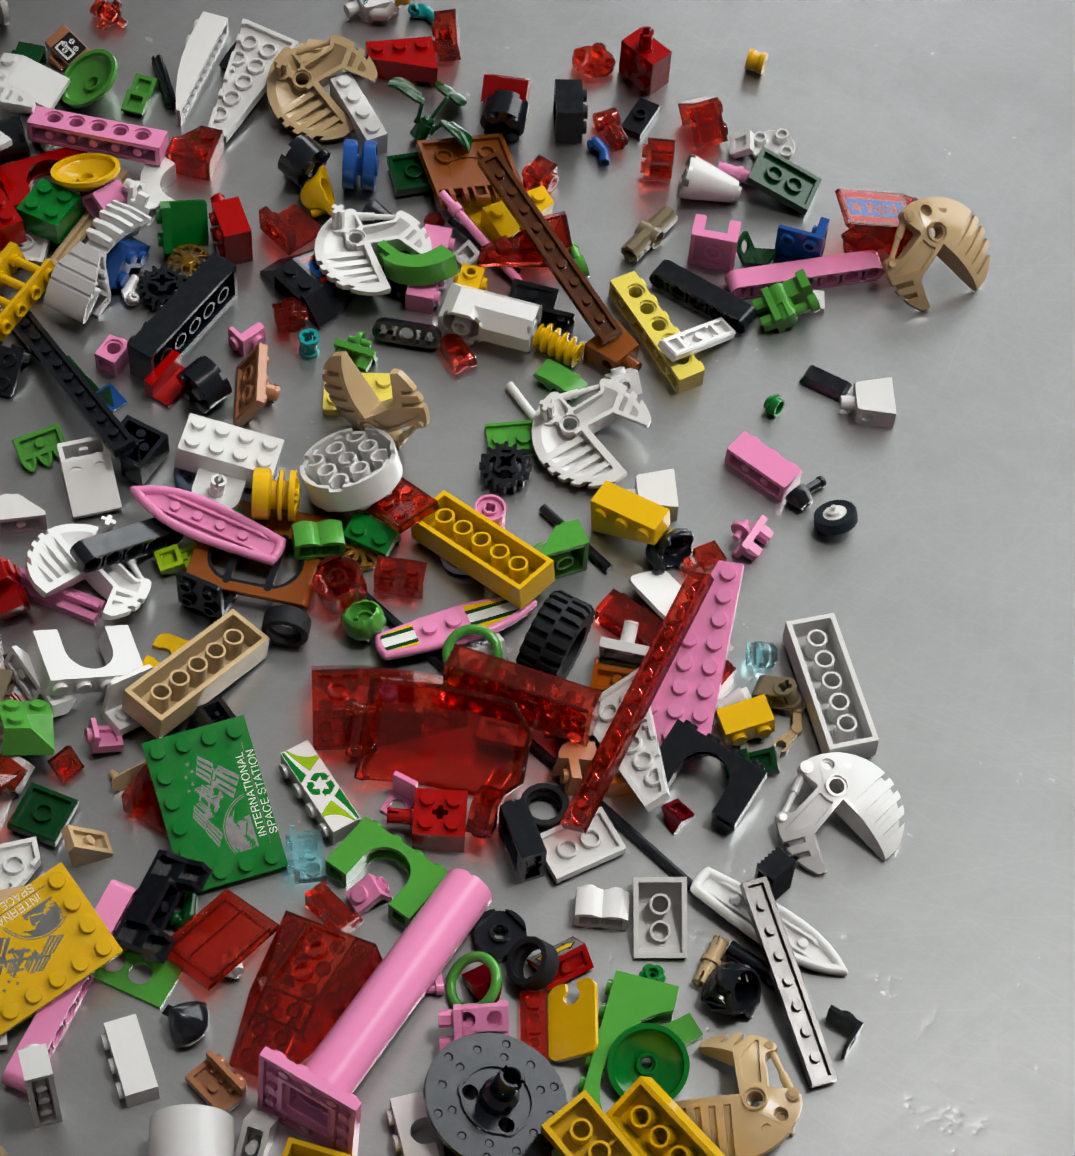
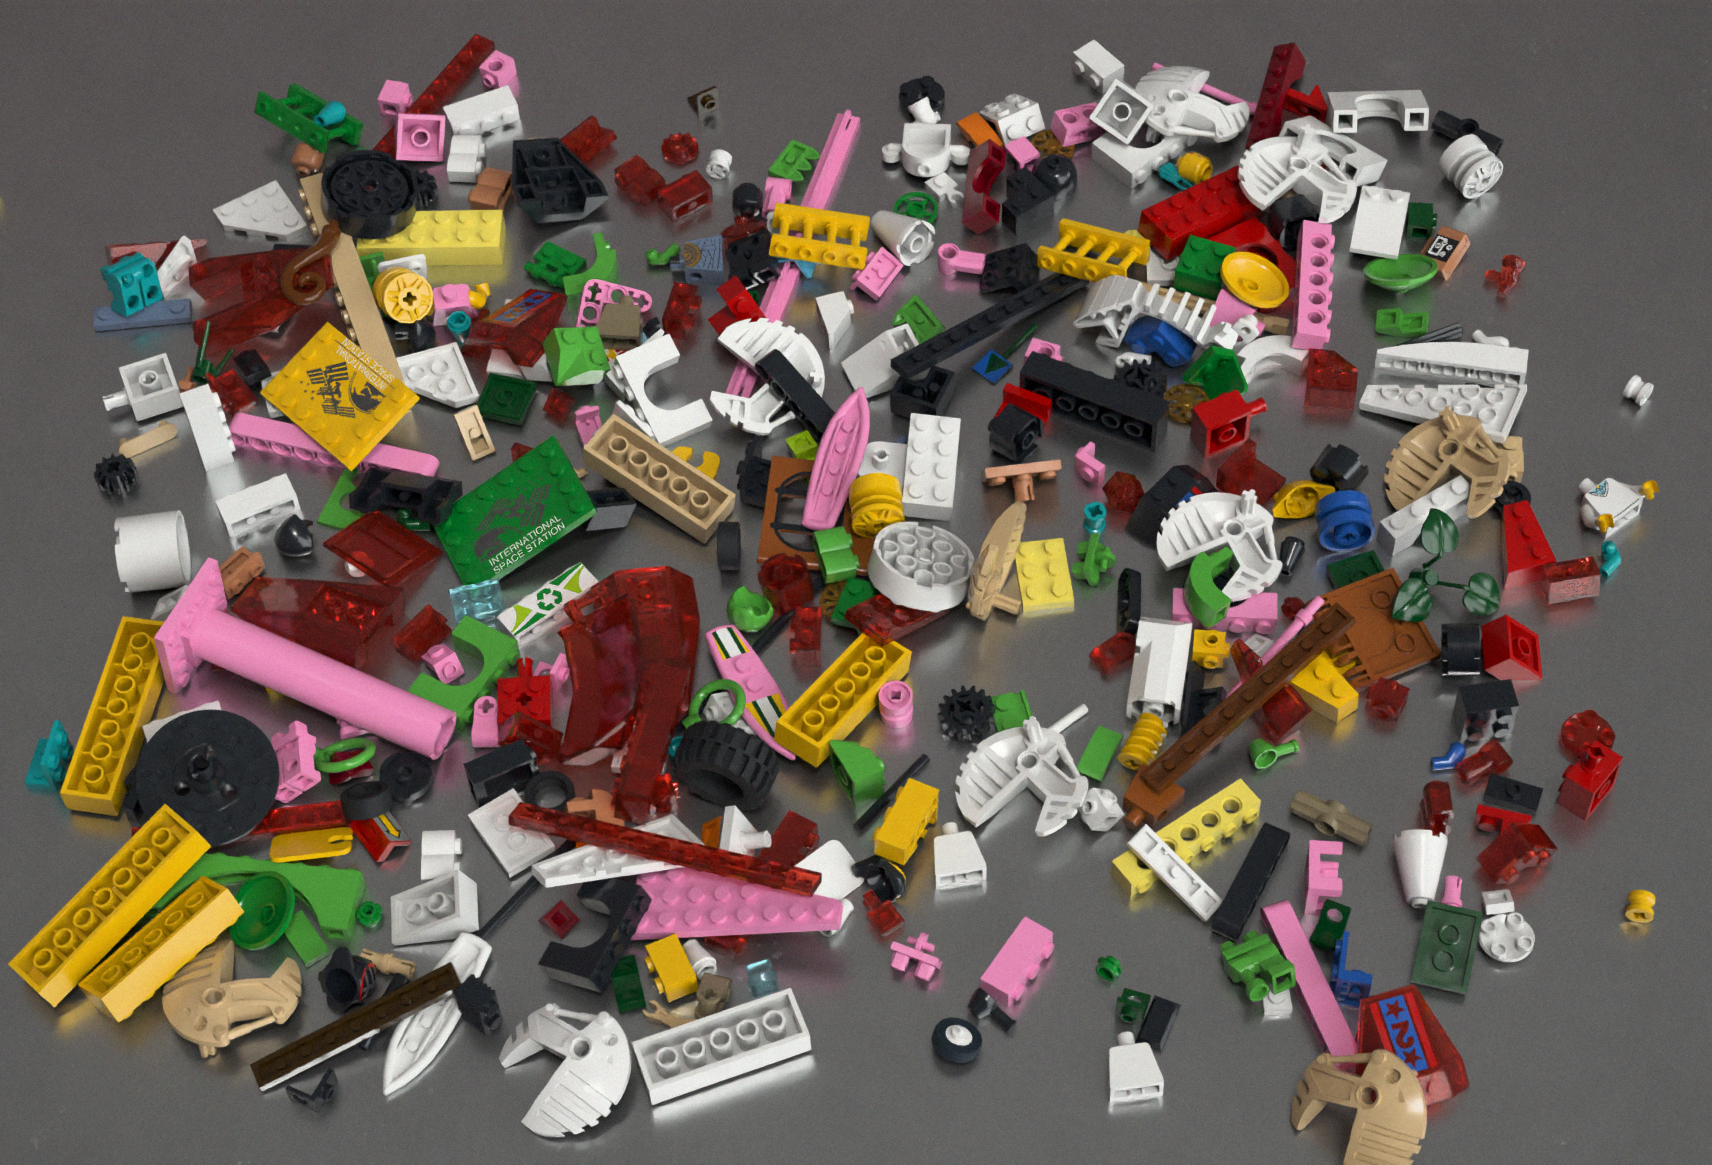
camera: 90 degrees right, 0 degrees up
none -> bright pink piece [471,696,501,748]
none -> dark green bracket [1115,988,1151,1026]
none -> white arm [1471,330,1509,347]
none -> red slope [1473,804,1532,850]

